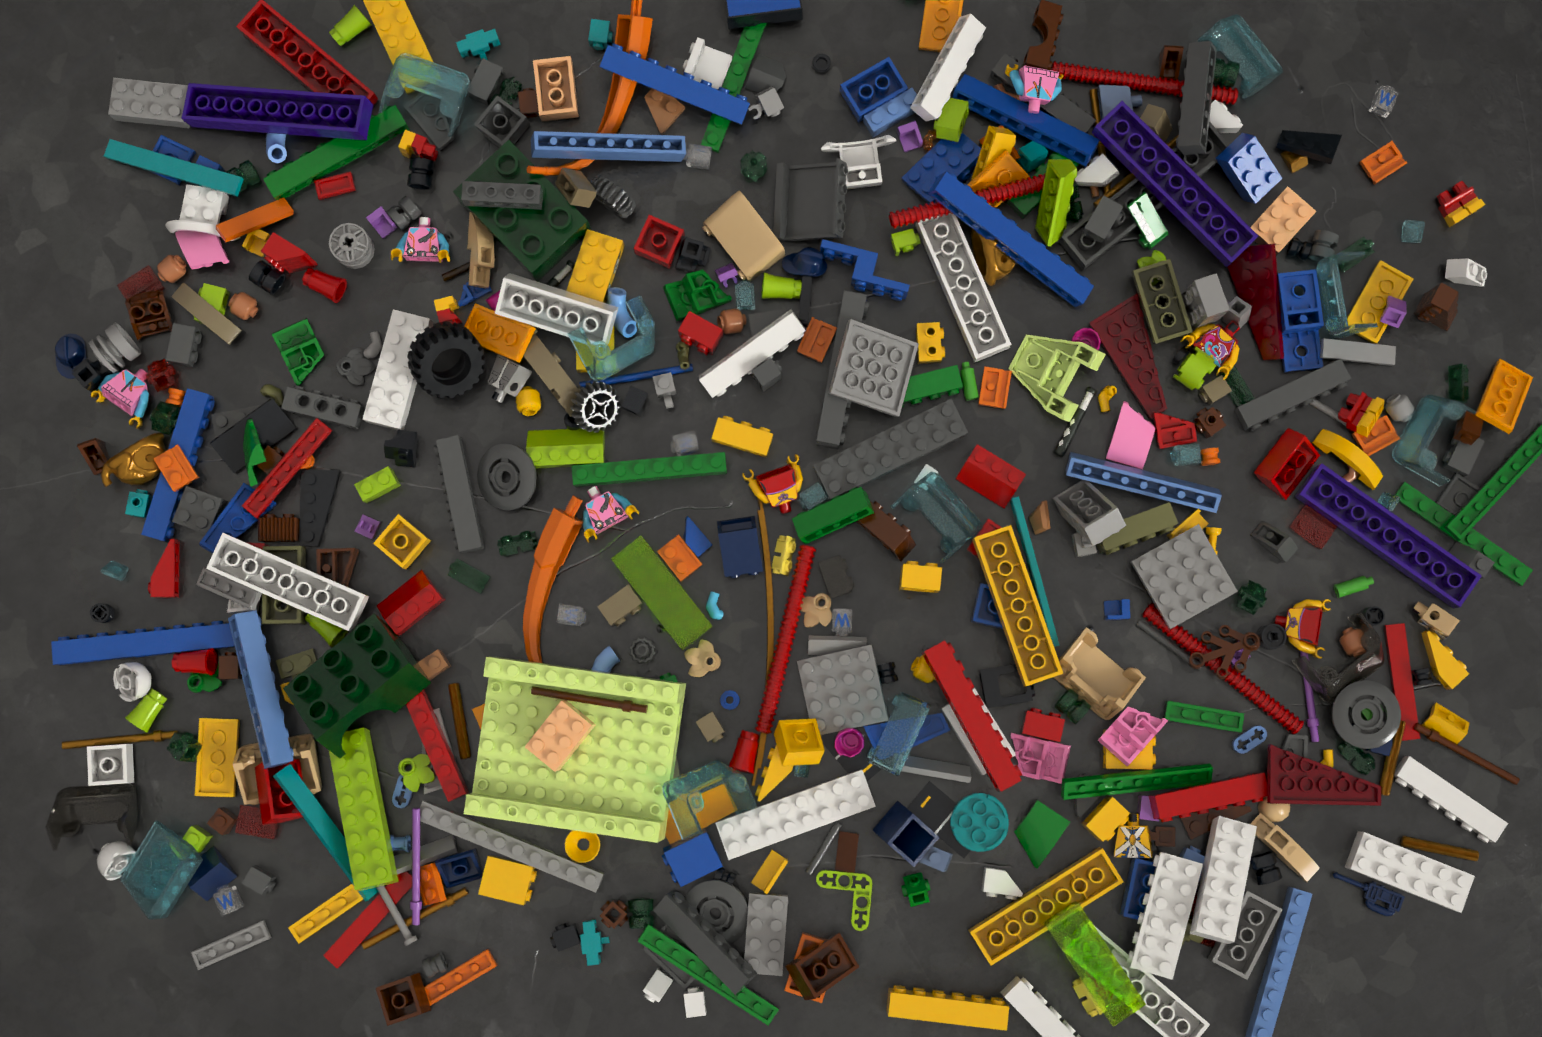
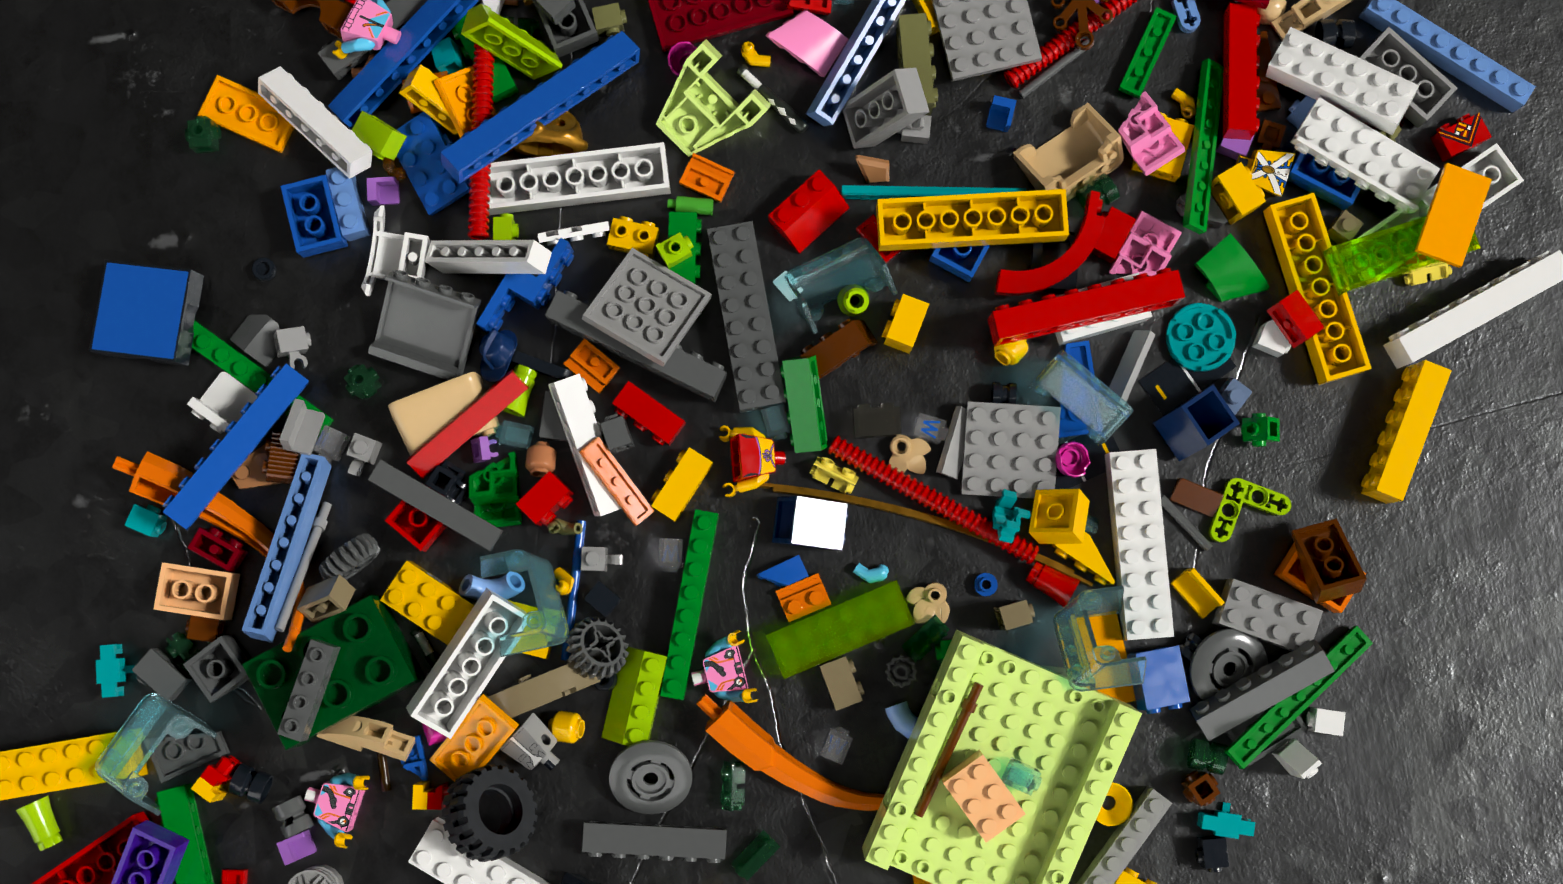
camera: 80 degrees left, 0 degrees up
none -> dark red brick [188,527,248,572]
none -> reddish brown brick [262,431,299,484]
none -> light grey bar [275,502,332,632]
none -> light grey panel [279,399,325,455]
none -> light grey brick [346,433,383,477]
none -> dark grey tile [368,459,503,551]
none -> tile [406,370,528,479]
none -> white brick [424,240,552,274]
none -> white wing [538,221,610,245]
none -> yellow arm [553,567,575,595]
none -> tile [579,437,654,526]
none -> olive brick [592,3,627,37]
none -> red brick [612,381,686,446]
none -> lime brick [656,232,694,269]
none -> lime plant [837,284,869,316]
none -> clear green hinge [901,615,950,662]
none -> teal piece [992,489,1031,543]
none -> red arch [994,190,1106,296]
none -> clear light blue brick [1001,757,1042,796]
none -> yellow arm [1171,88,1196,119]
none -> red panel [1266,290,1324,348]
none -> dark tan brick [1327,210,1364,247]
none -> light orange tile [1414,163,1492,268]
none -> red brick [1431,113,1492,162]

